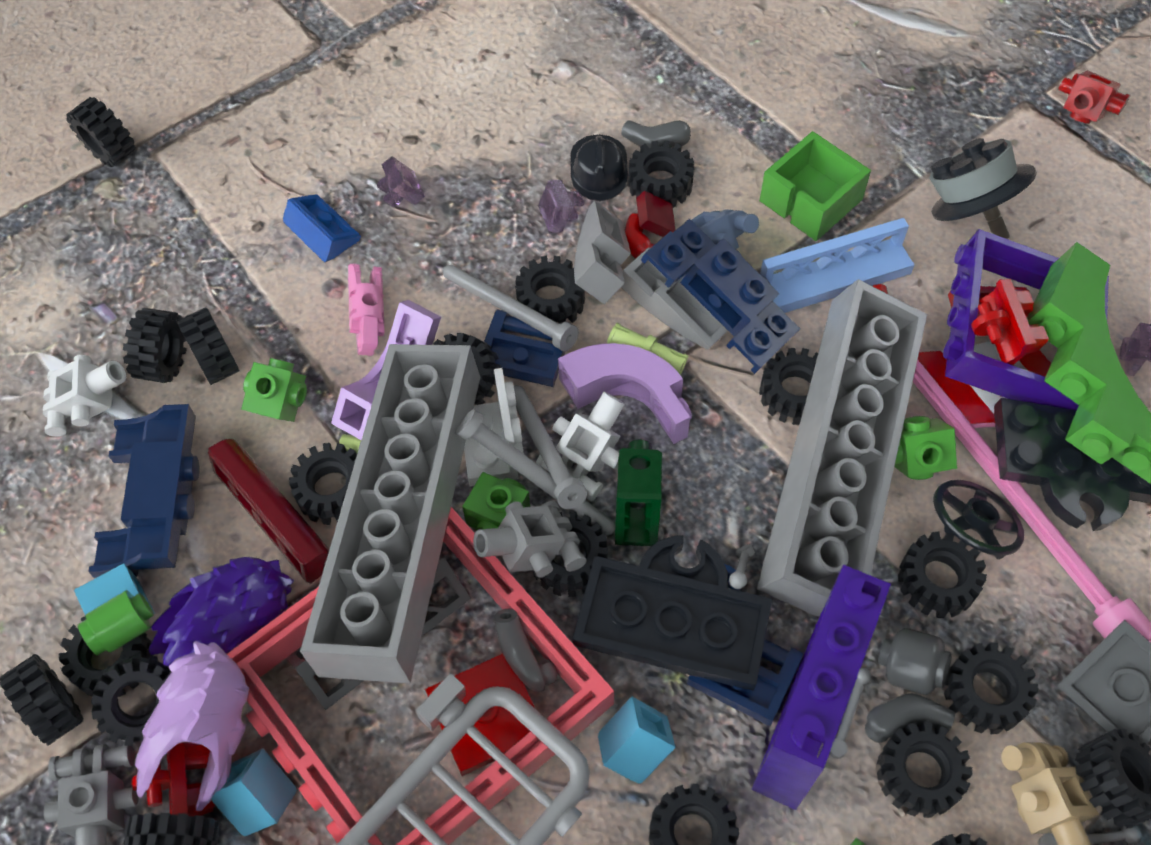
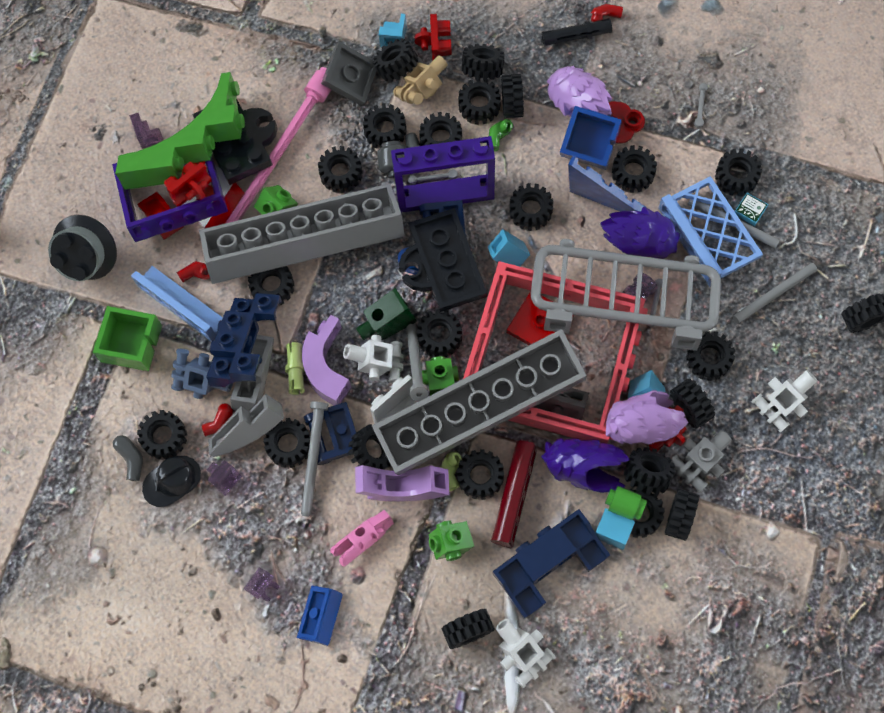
camera: 120 degrees left, 10 degrees up
black tyre [176,307,240,385] -> none
light grey piece [473,501,587,577] -> none
dark grey arm [494,609,557,692] -> none
light grey bar [514,385,587,509] -> none
dark red tile [636,191,676,237] -> none
light grey hinge [729,544,755,589] -> none
black wheel [933,480,1024,559] -> none

